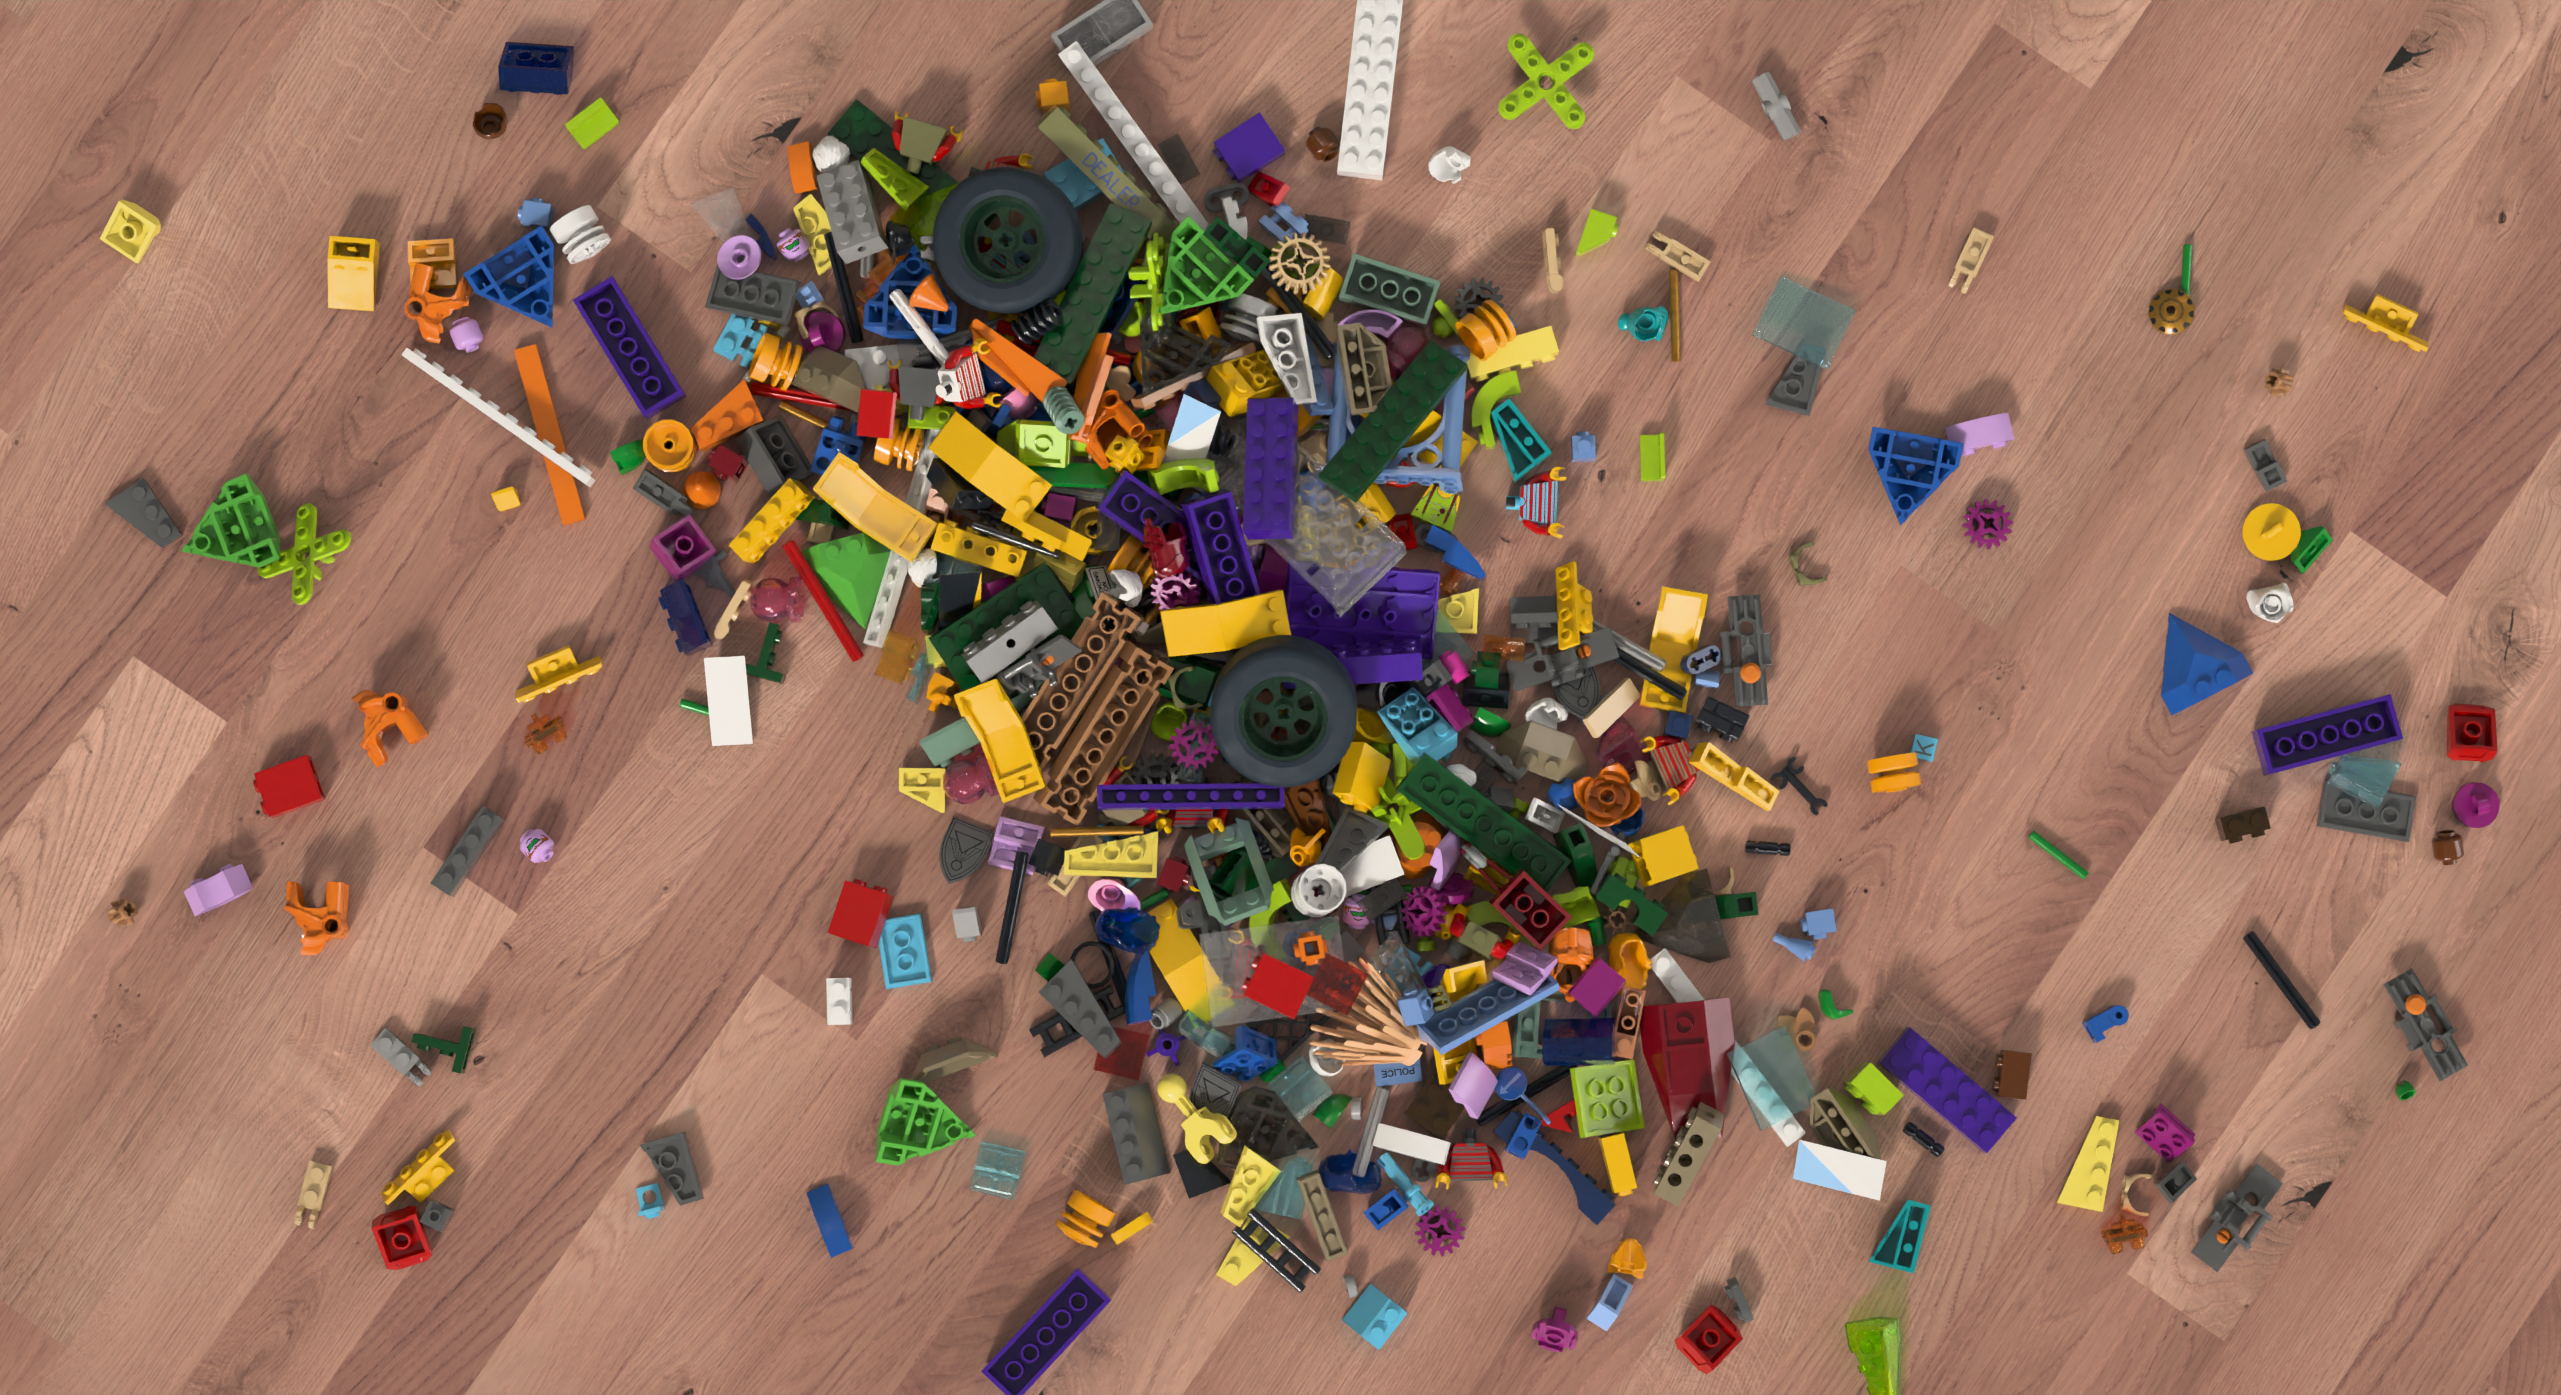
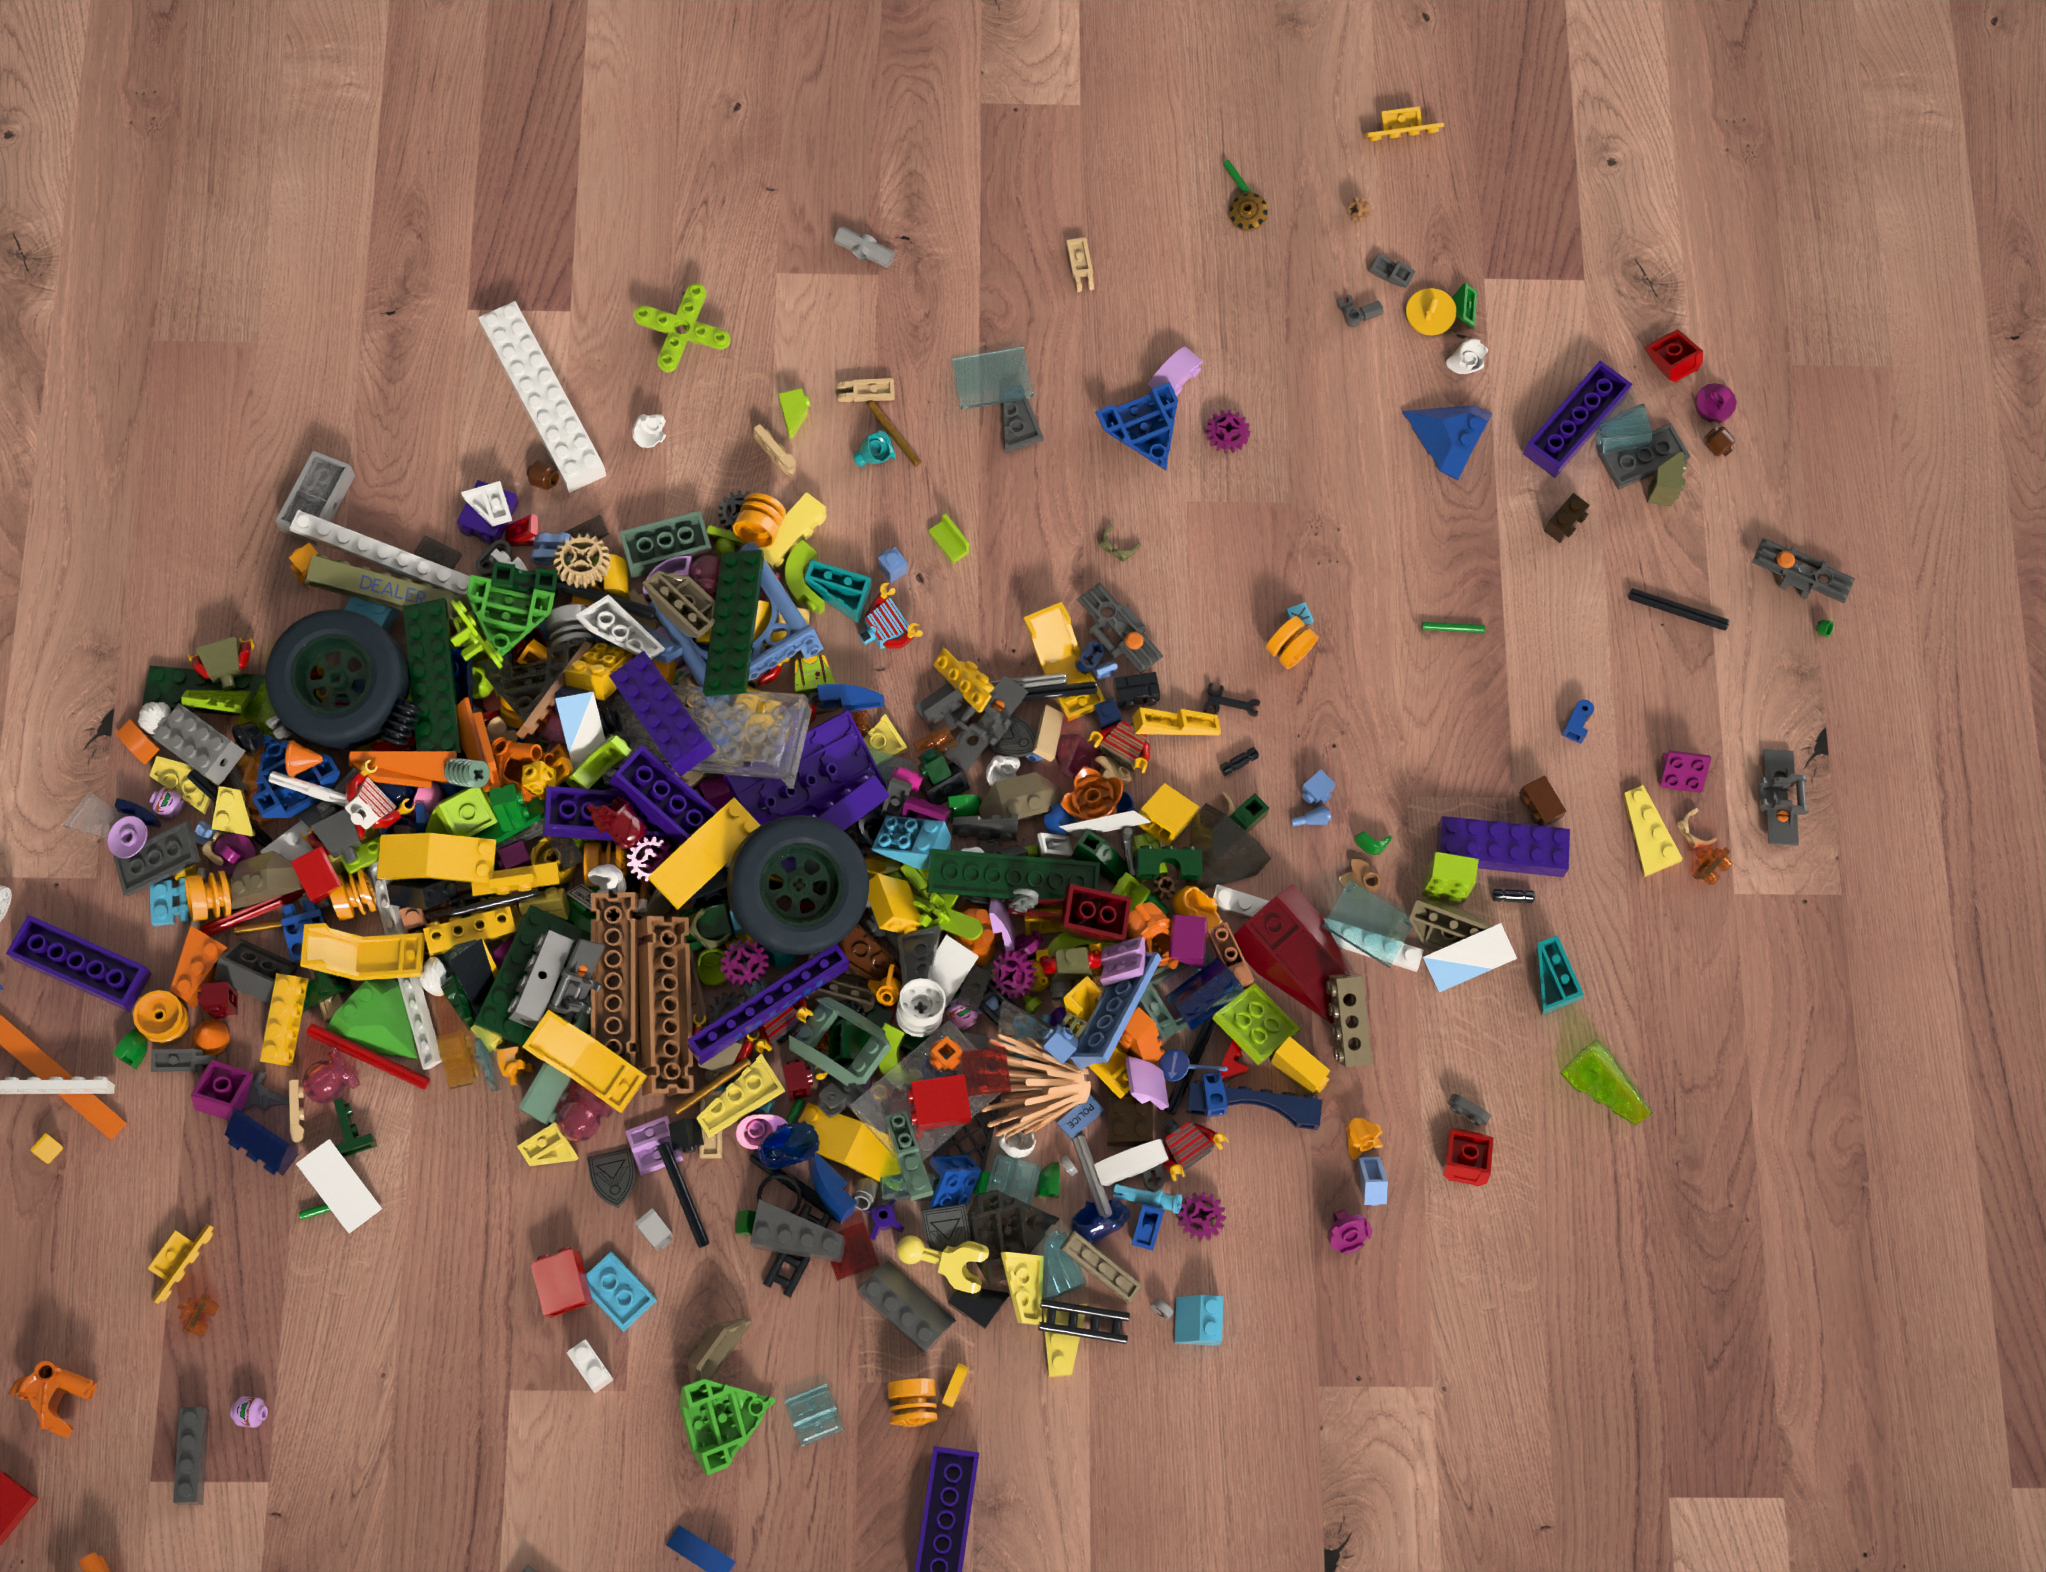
camera: 40 degrees left, 15 degrees down
dark grey slope [2154,1161,2197,1204] -> none
none -> light yellow wing [211,786,255,836]
none -> white wing [461,481,512,527]
none -> green brick [489,784,530,832]
none -> sand green slope [884,1110,933,1201]
none -> dark grey bar [1337,295,1384,328]
none -> olive slope [1647,452,1687,506]

